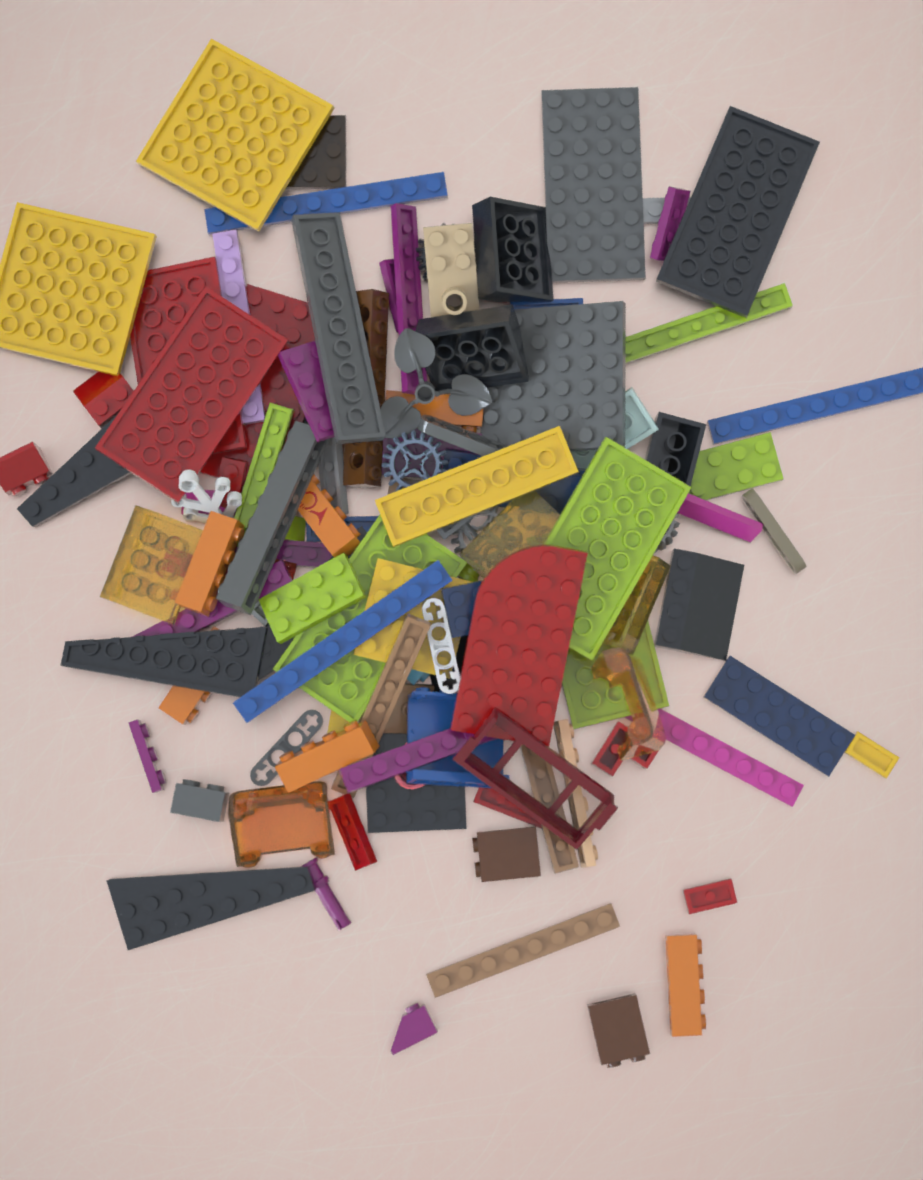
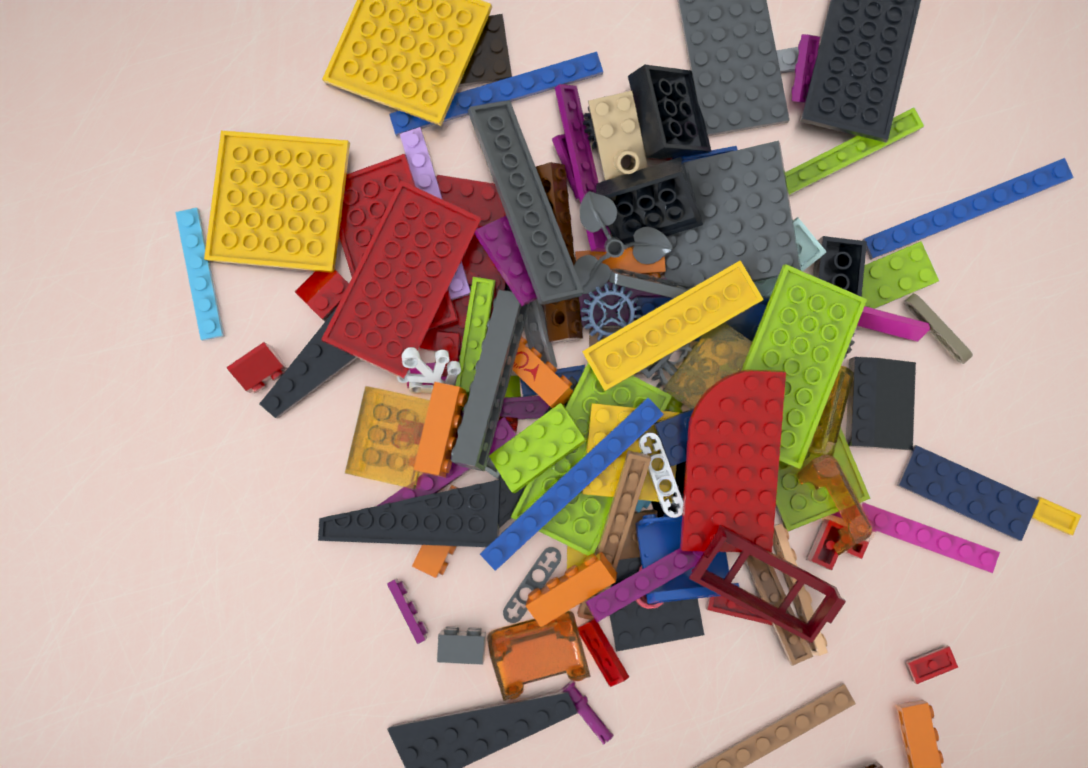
camera: 10 degrees left, 0 degrees up
reddish brown brick [472,826,541,882] -> none

